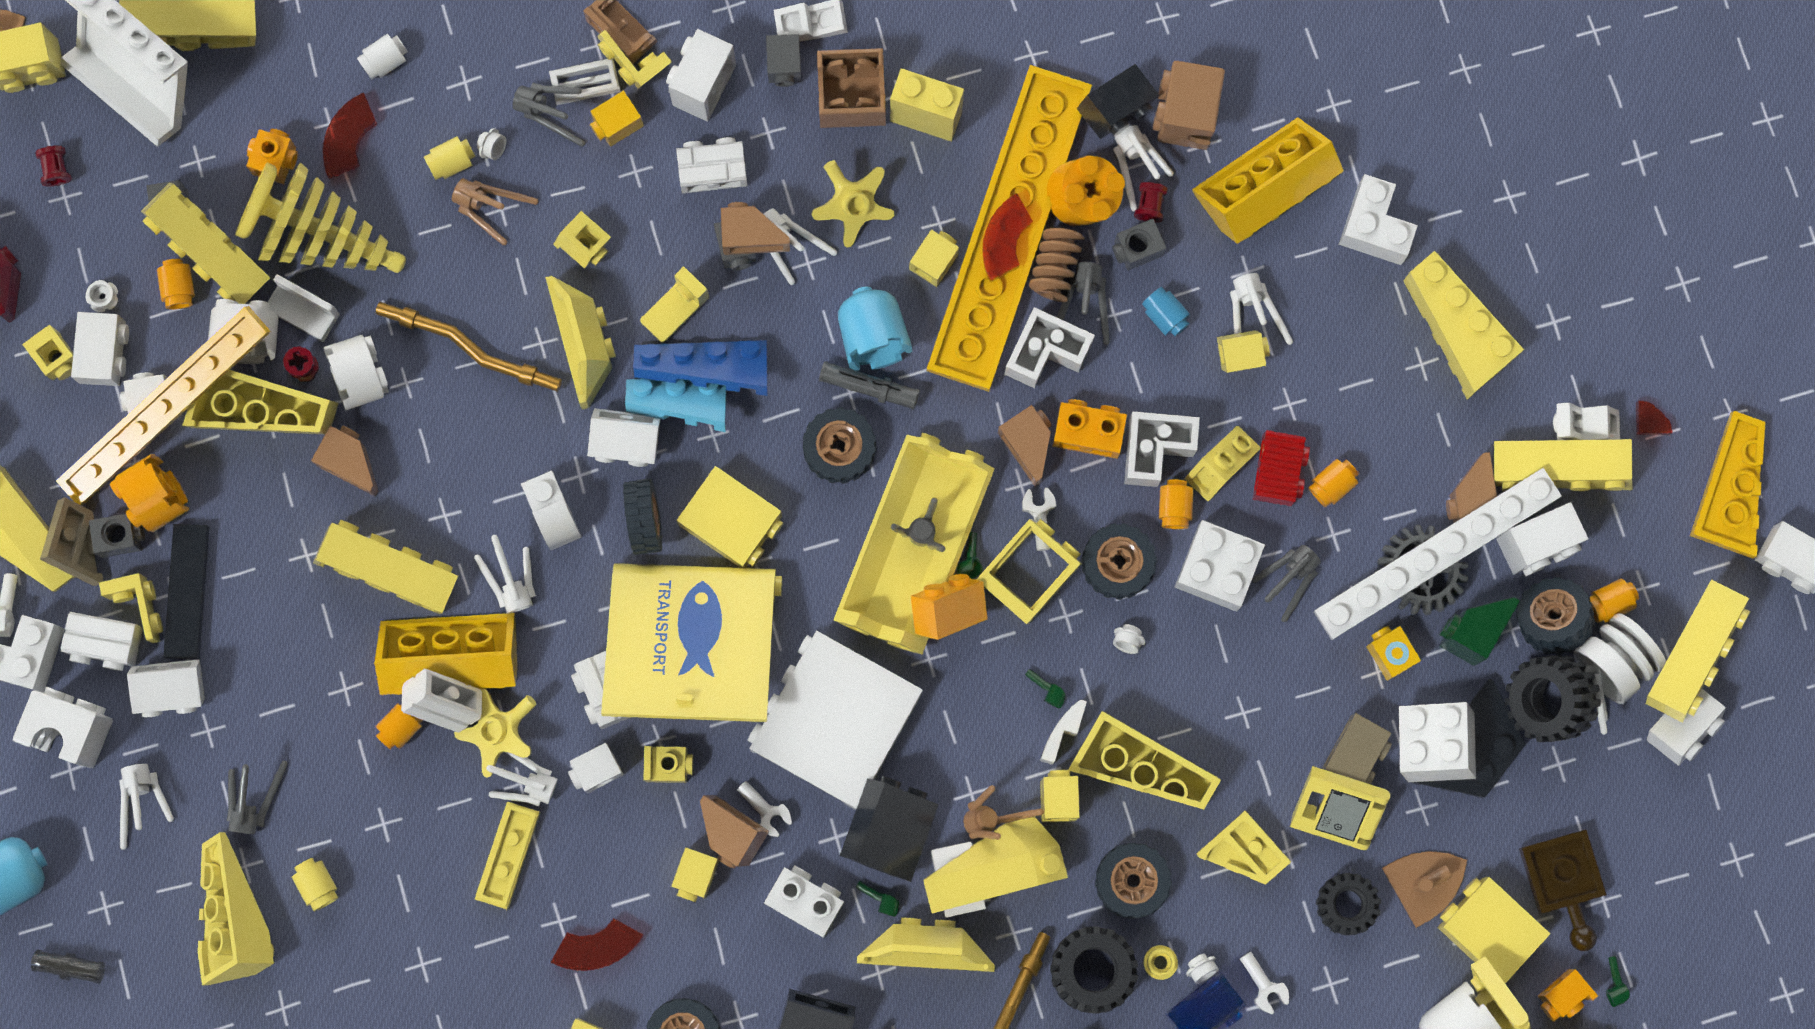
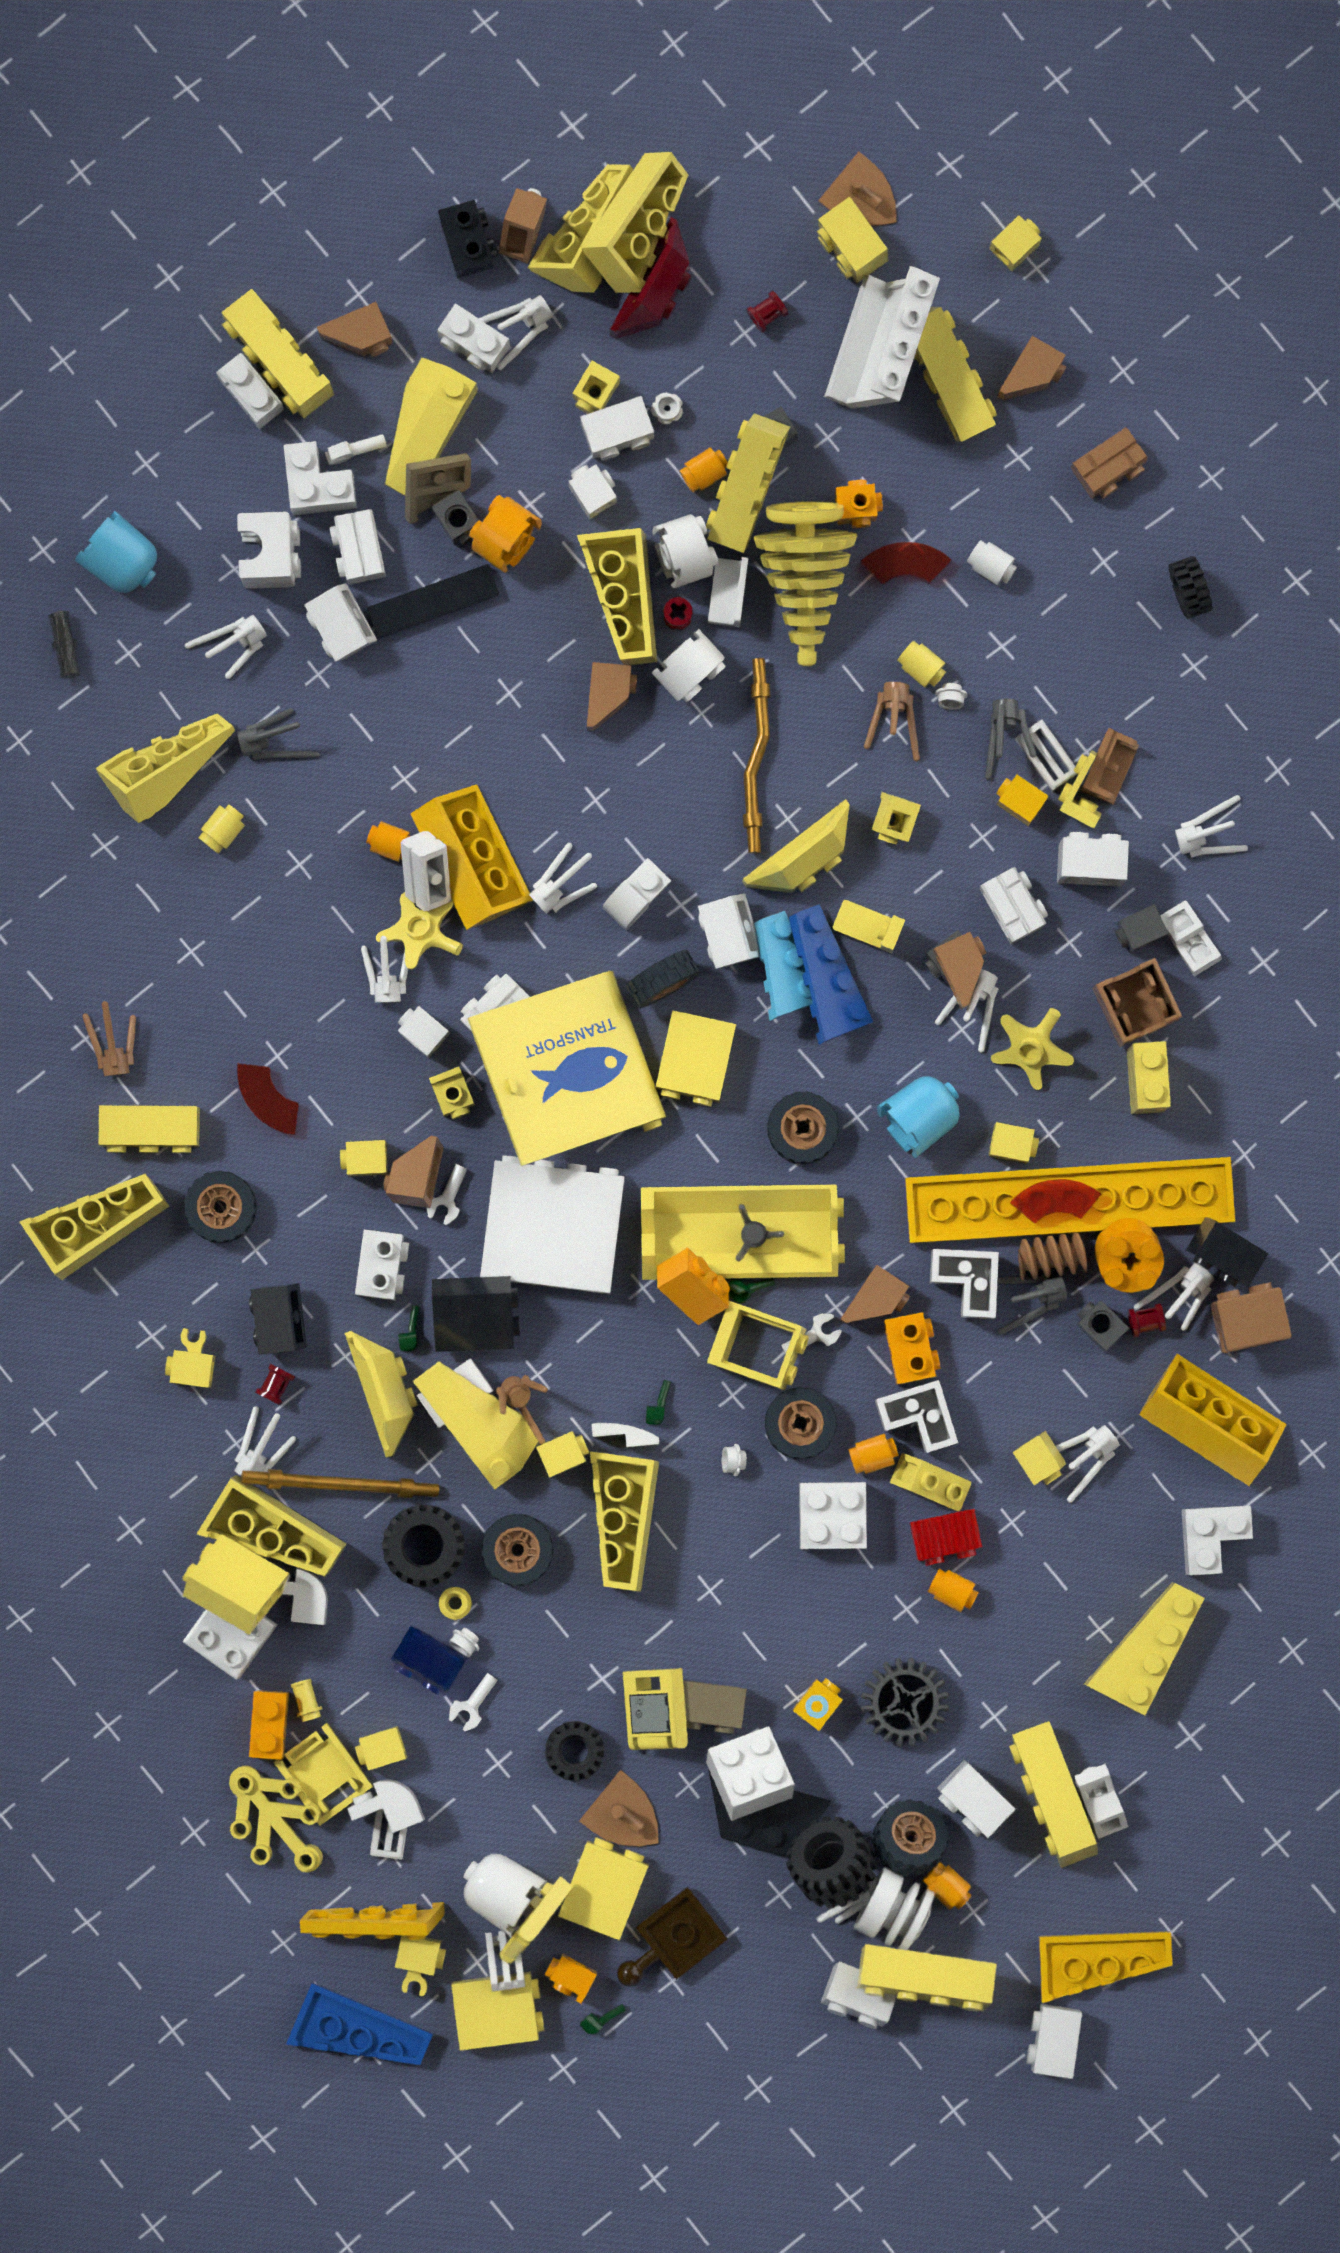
camera: 70 degrees right, 5 degrees up
plate [56,306,271,505] -> none
light yellow bracket [99,573,163,643] -> none
light yellow wedge [313,520,458,614] -> none
light yellow tile [475,802,540,910] -> none
dark grey pin [819,361,920,410] -> none
dark azure brick [1142,287,1190,337] -> none
light yellow wing [1196,810,1291,885] -> none
dark grey plant [1251,545,1321,622] -> none
white plate [1314,468,1562,640] -> none
dark green slope [1439,597,1520,666] -> none
medium nougat slope [1446,452,1497,523] -> none
clear red tile [1636,400,1672,435] -> none

